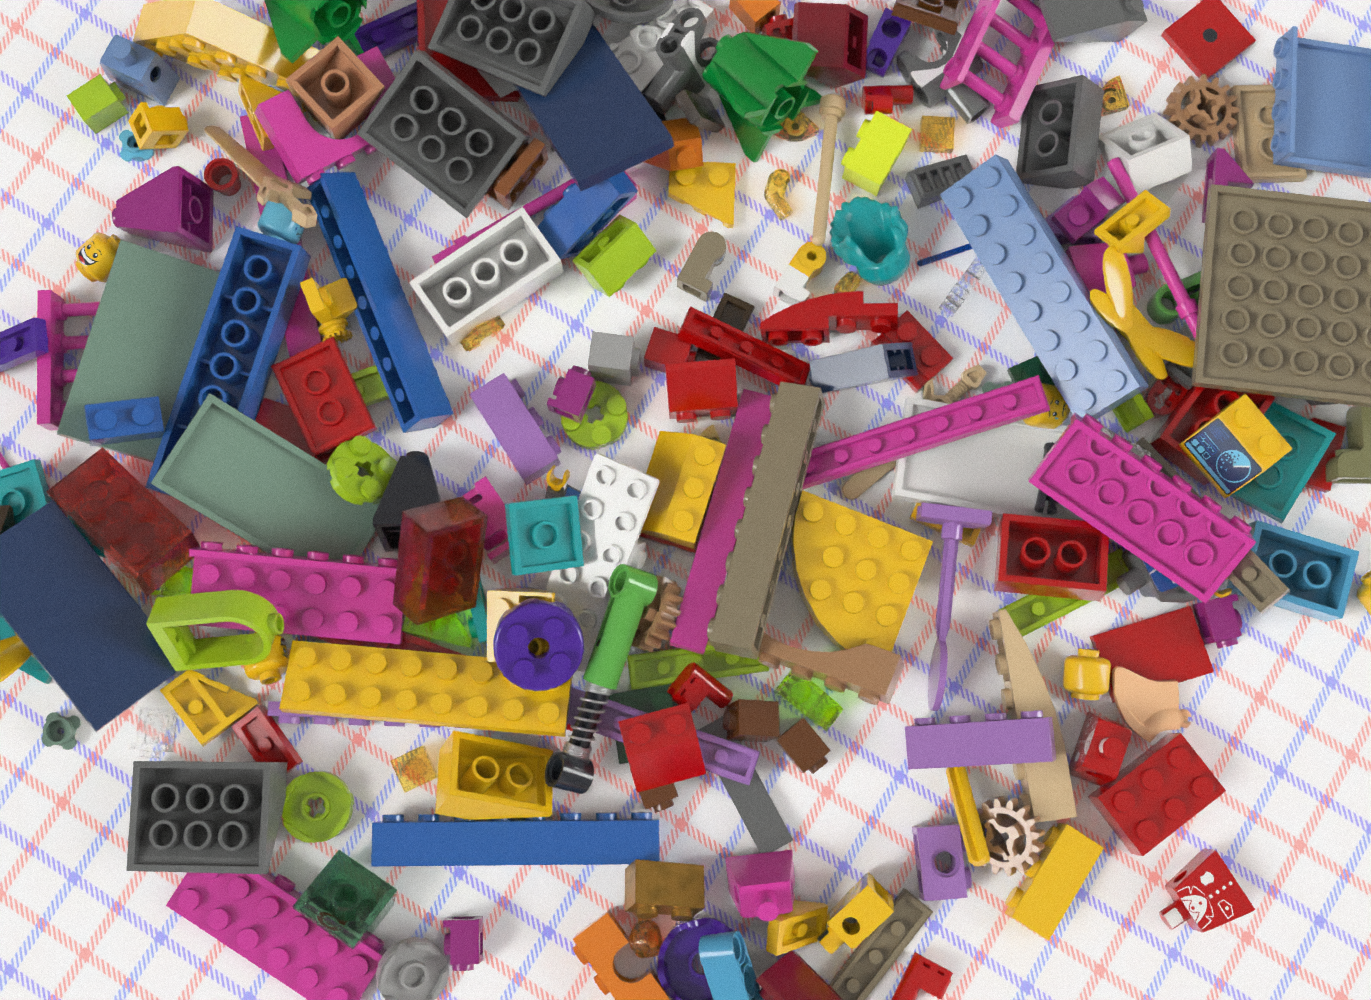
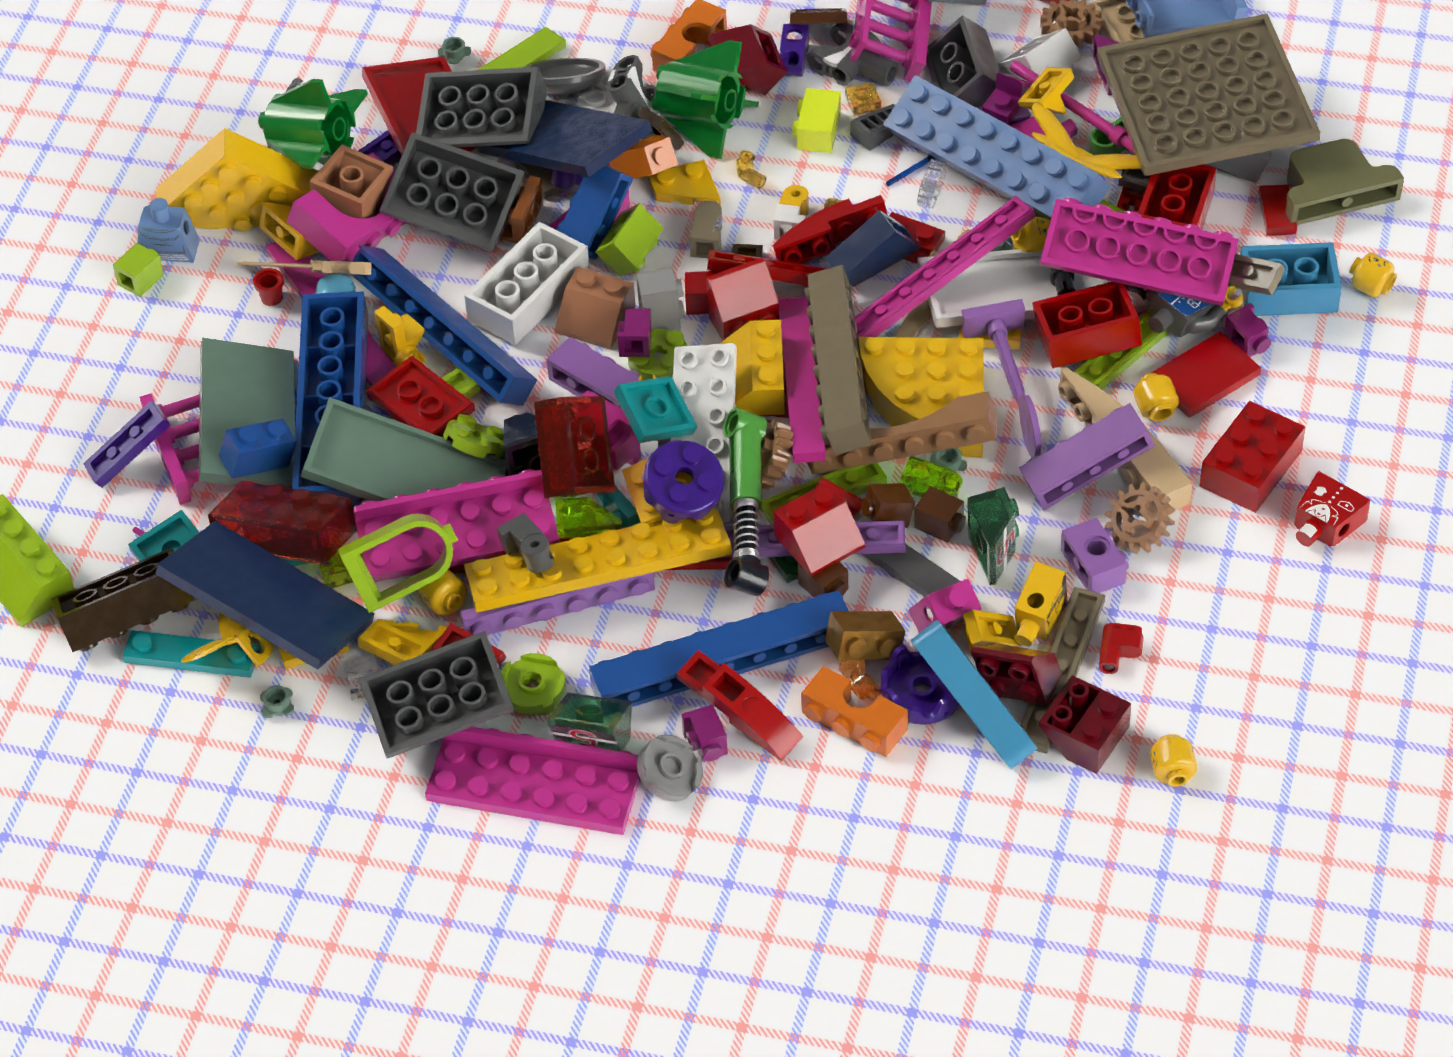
camera: 15 degrees left, 30 degrees down
yellow head [75,232,121,283] -> none
magenta slope [112,166,214,252] -> none
medium azure plate [119,130,154,162] -> none
yellow brick [128,102,189,150] -> none
clear yellow plate [390,745,438,793] -> none
yellow slope [435,730,553,820] -> none
clear yellow tile [460,316,505,352] -> none
clear yellow tile [774,111,819,142] -> none
tan piece [812,94,846,246] -> none
teal hair [829,196,910,286] -> none
red piece [862,85,914,115] -> none
yellow axle [946,767,990,866] -> none
yellow brick [1005,823,1104,941] -> none
red torso [1069,711,1132,786] -> none
clear yellow tile [1101,75,1130,117] -> none
light nougat arm [1112,666,1192,743] -> none
slope [1179,394,1293,499] -> none
teal plate [1230,401,1336,524] -> none
none -> dark grey leg [496,513,554,573]
none -> nougat slope [555,266,636,350]
none -> red slope [677,650,803,762]
none -> clear green slope [967,487,1020,586]

